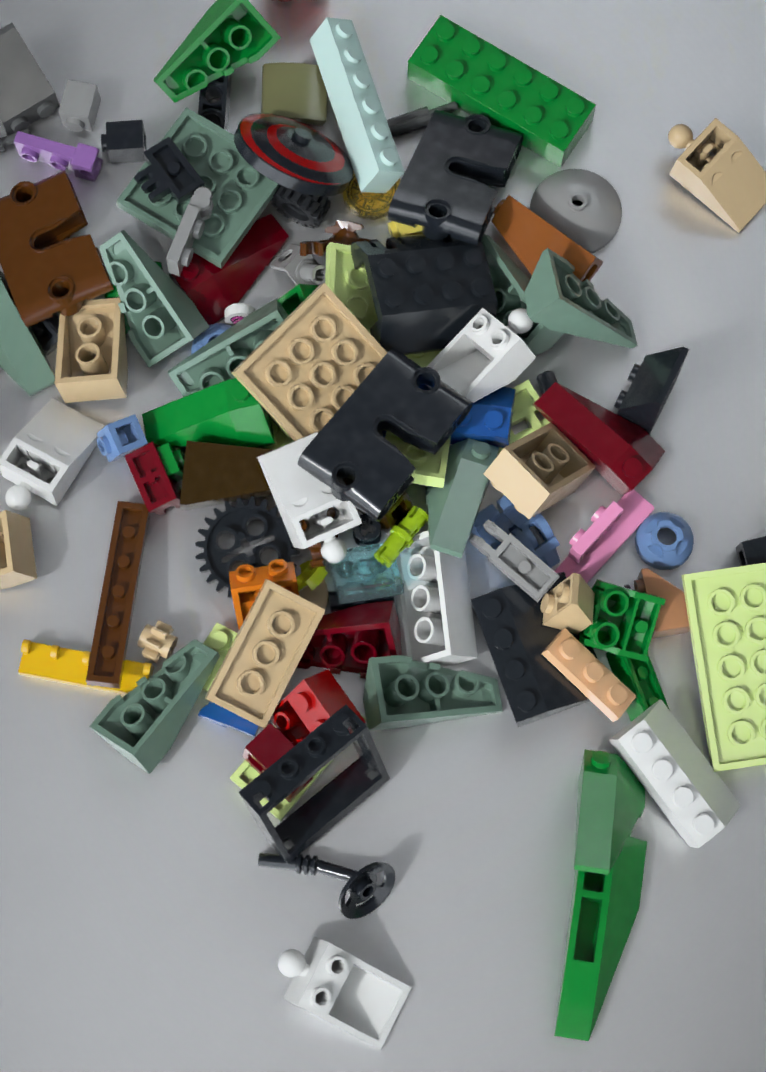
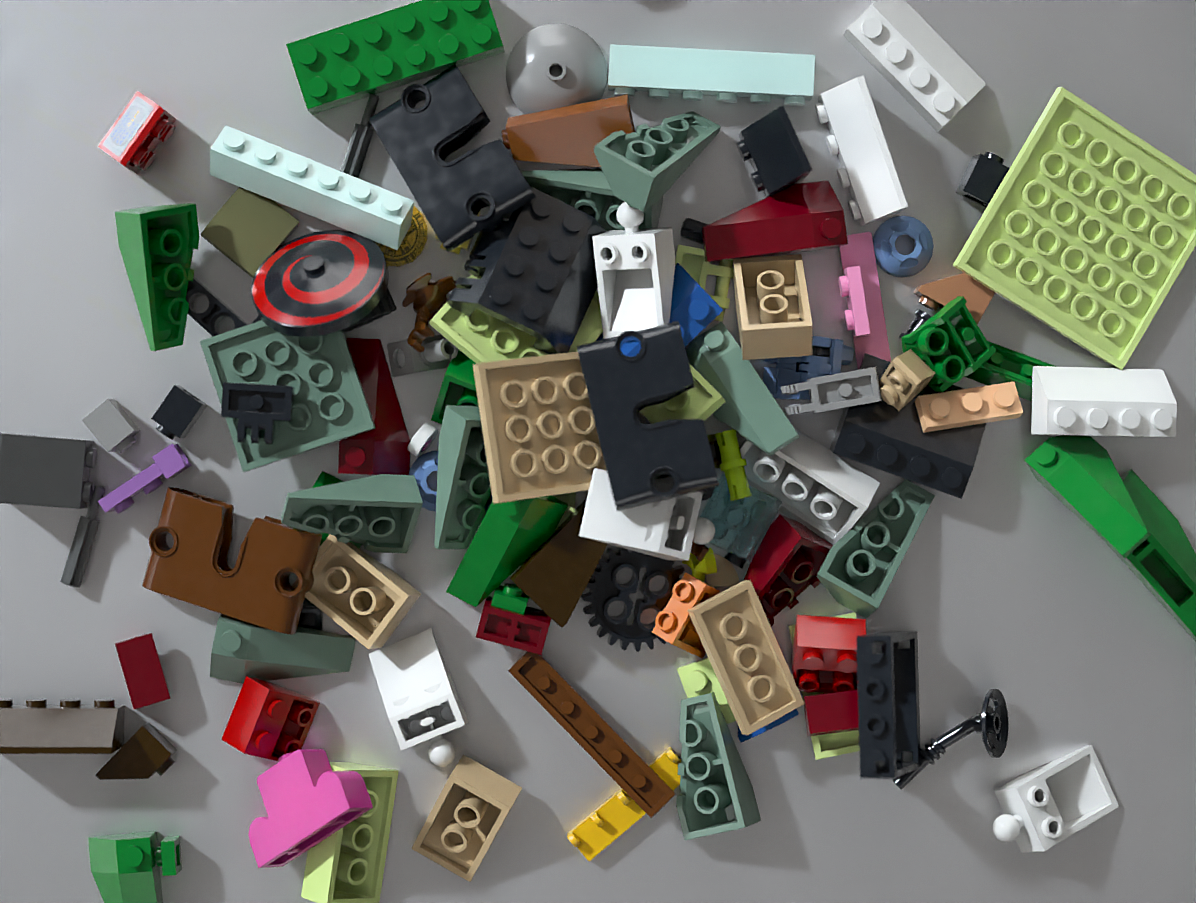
camera: 55 degrees left, 15 degrees up
medium blue brick [96,414,148,463] -> none
tan gear [137,620,178,663] -> none
light grey hinge [166,186,214,276] -> none
none -> light aqua brick [608,44,815,106]
none -> white slope [815,75,908,226]

